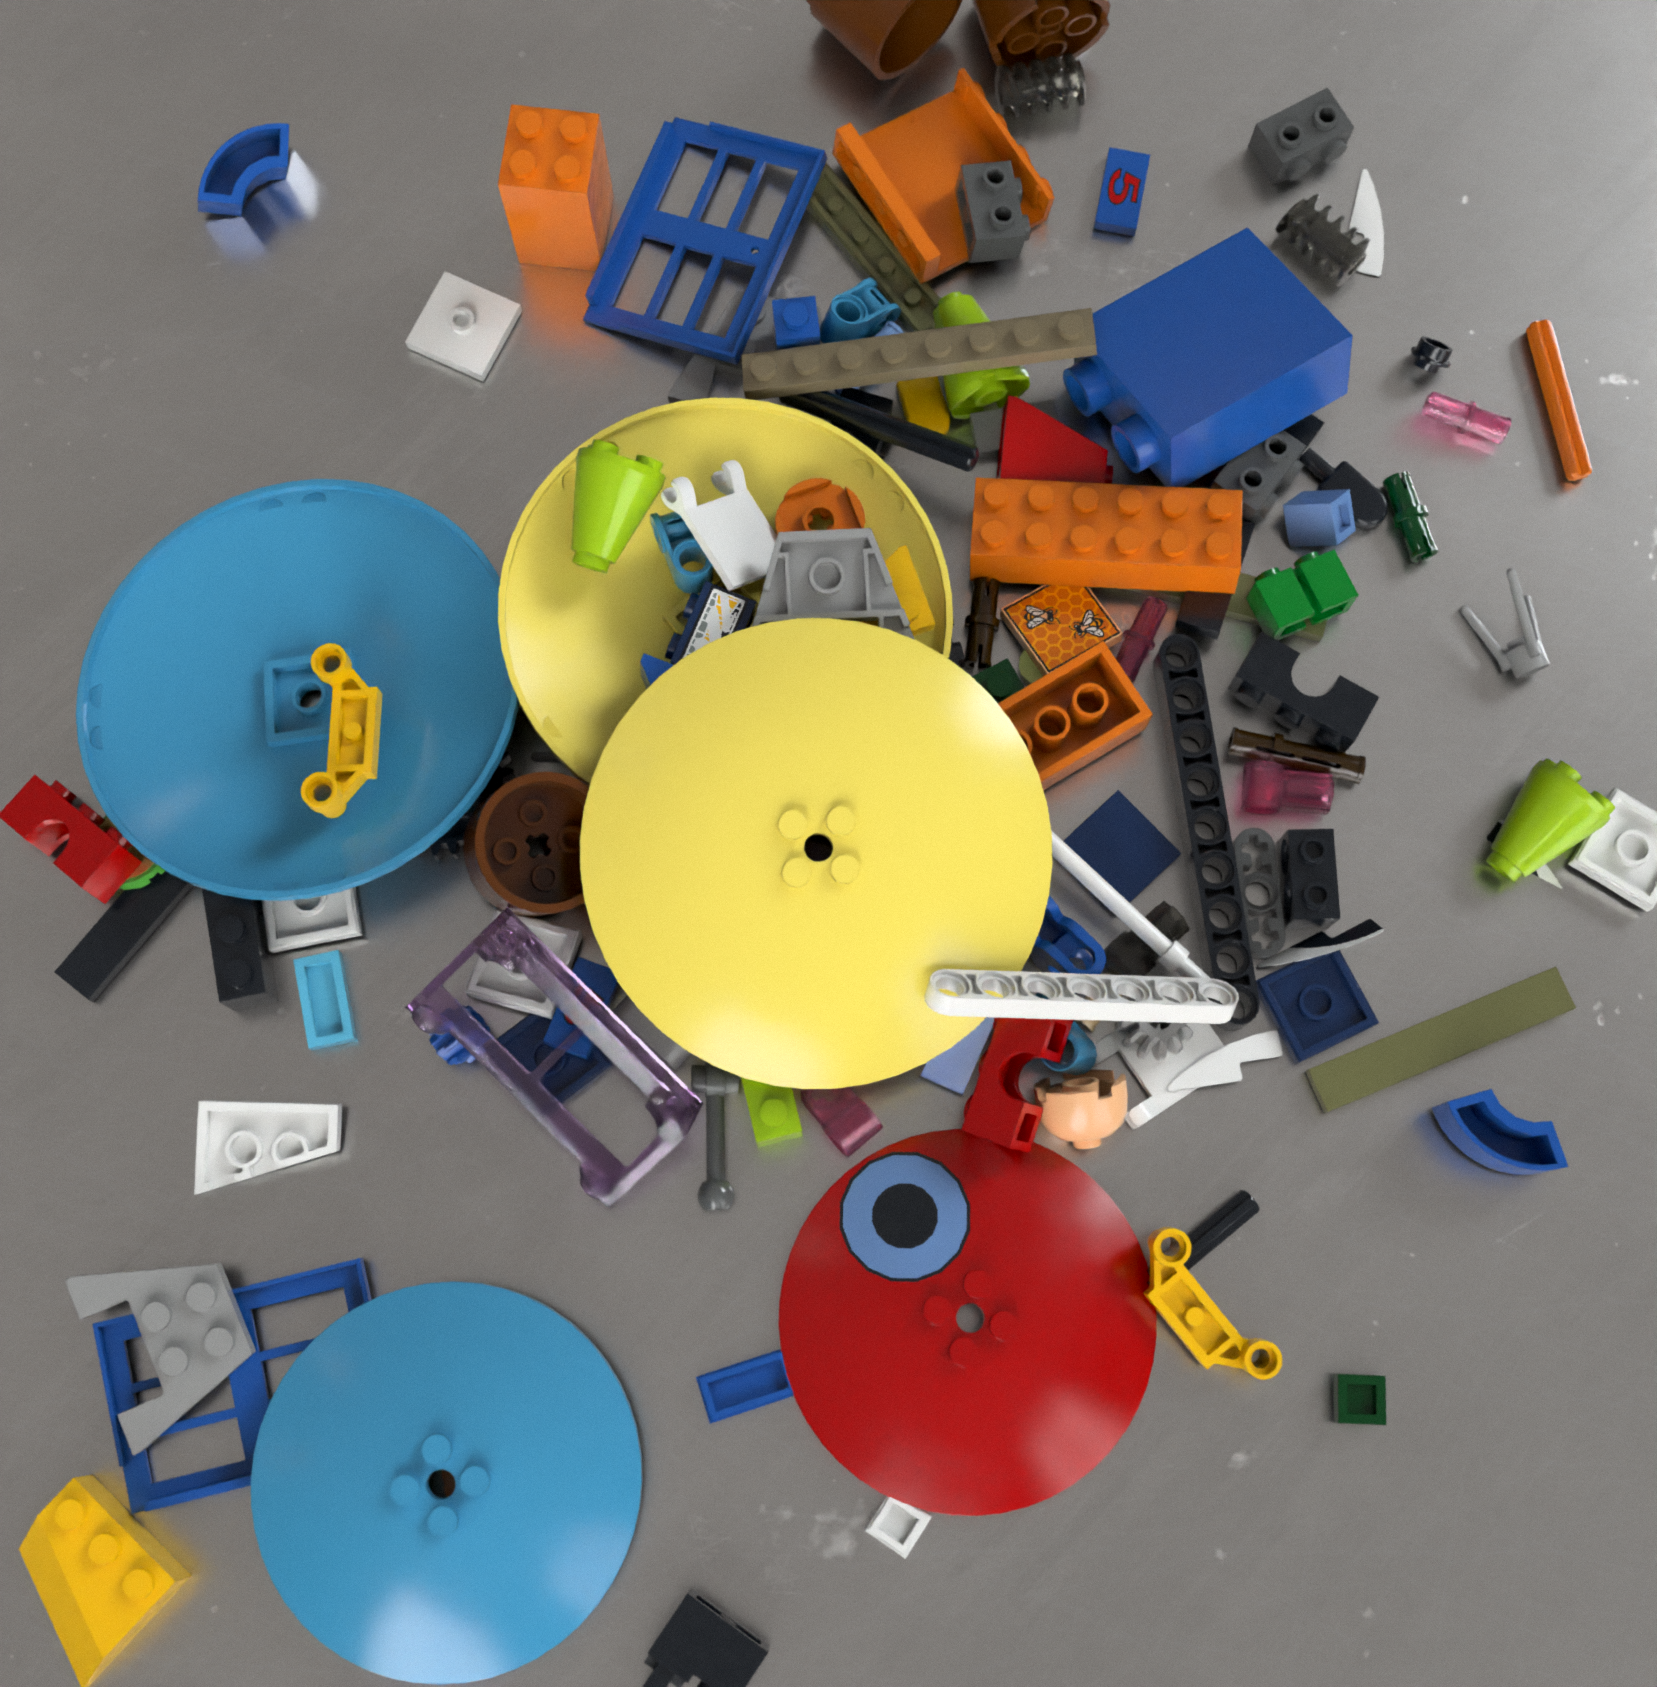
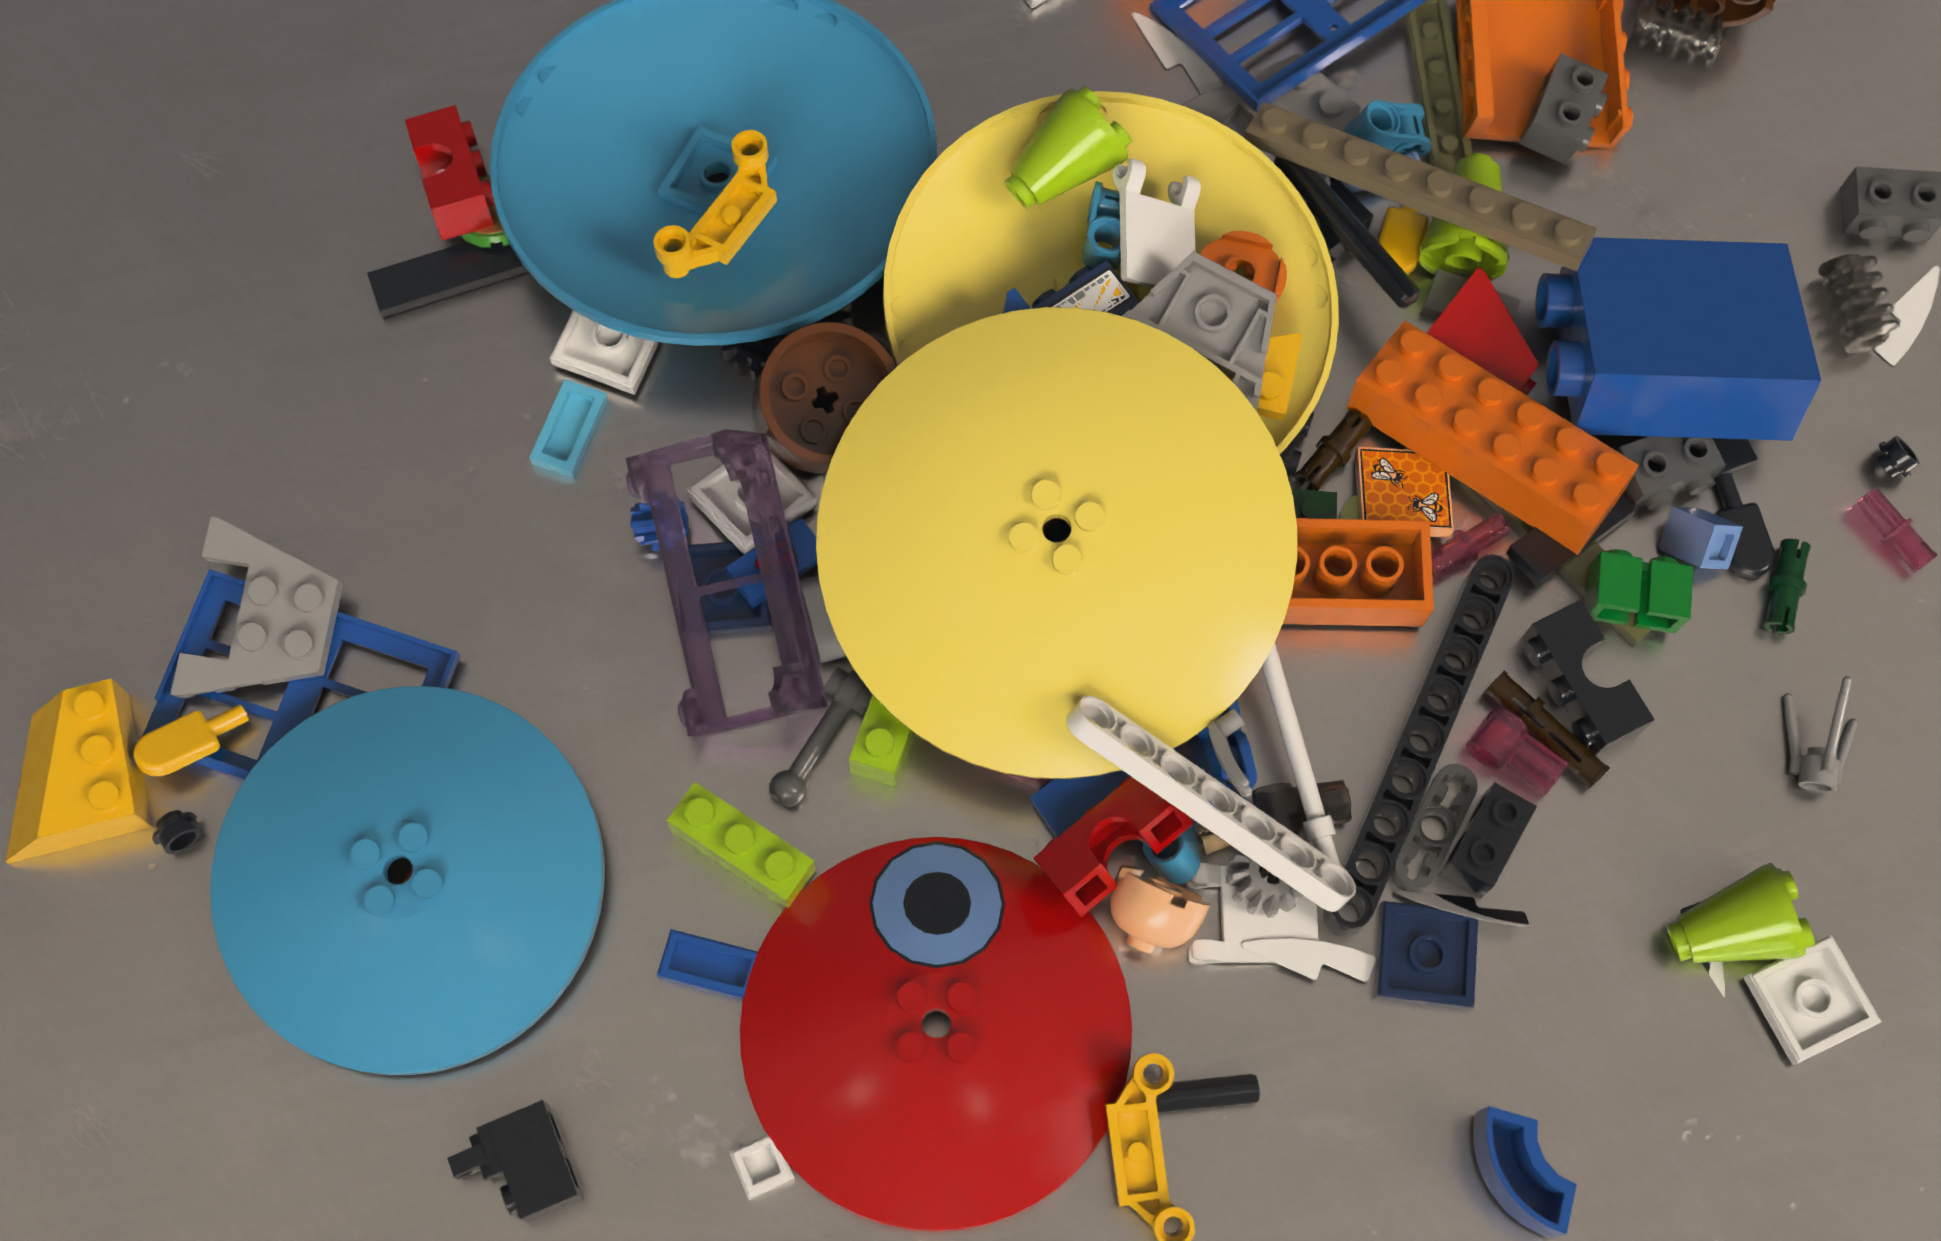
camera: 30 degrees right, 5 degrees down
white wing [194,1100,342,1195] -> none
black arch [202,888,279,1011] -> none
blue brick [772,296,820,350] -> none
clear pink piece [800,1087,883,1158] -> none
dark blue tile [1063,790,1182,917] -> none
blue tile [1093,147,1150,236] -> none
olive tile [1305,966,1576,1114] -> none
none -> yellow piece [133,704,249,776]
none -> black plate [152,810,201,854]
none -> lime brick [666,781,817,909]
none -> white sticker [1132,12,1223,95]
none -> light grey piece [1208,709,1253,798]

